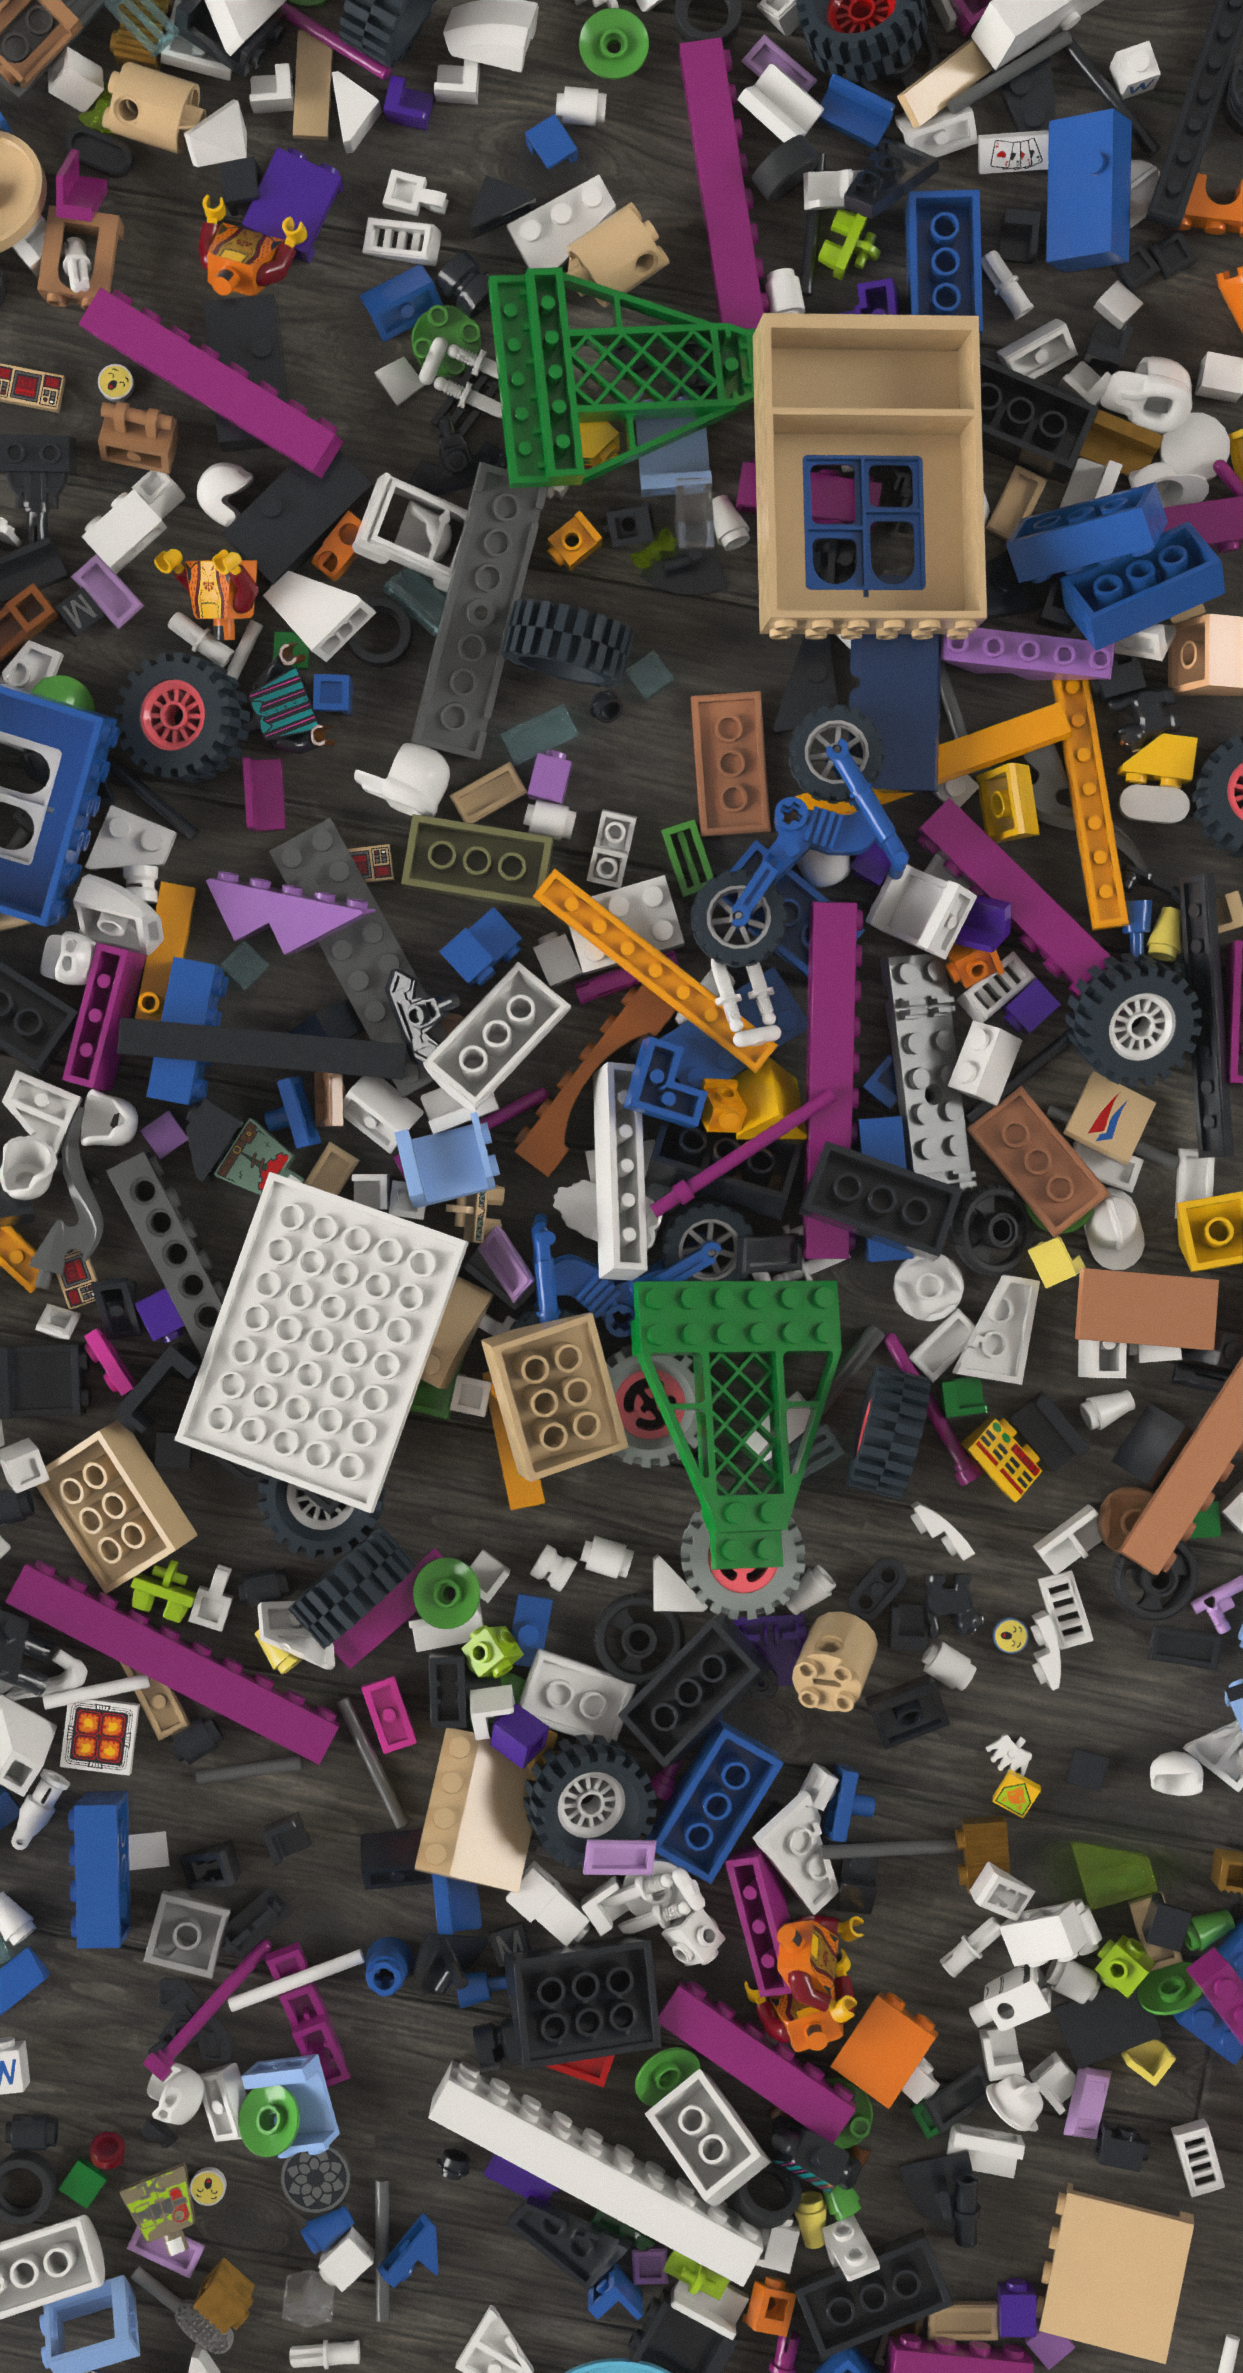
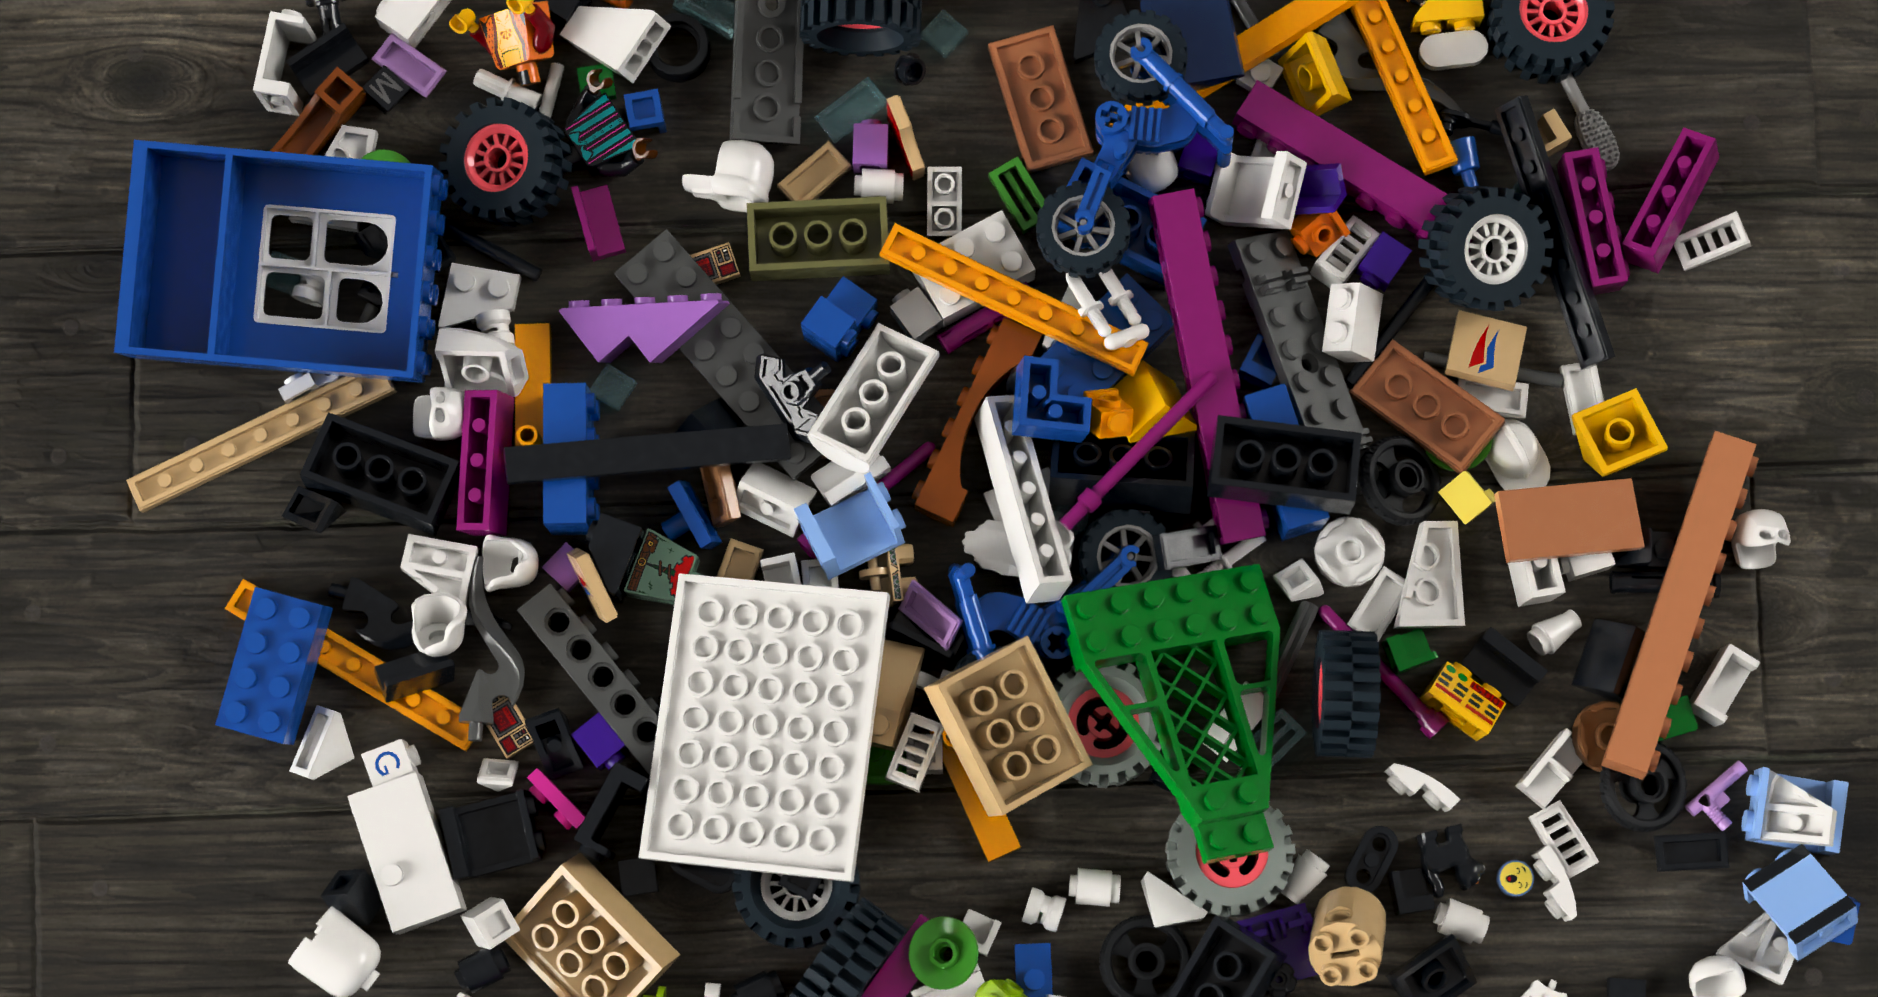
camera: 15 degrees left, 10 degrees down
light yellow cone [1146,907,1182,962] -> none
none -> tan tile [566,548,618,623]
none -> white slope [885,713,944,793]
none -> tan tile [886,95,925,181]
none -> white slope [1272,558,1324,602]

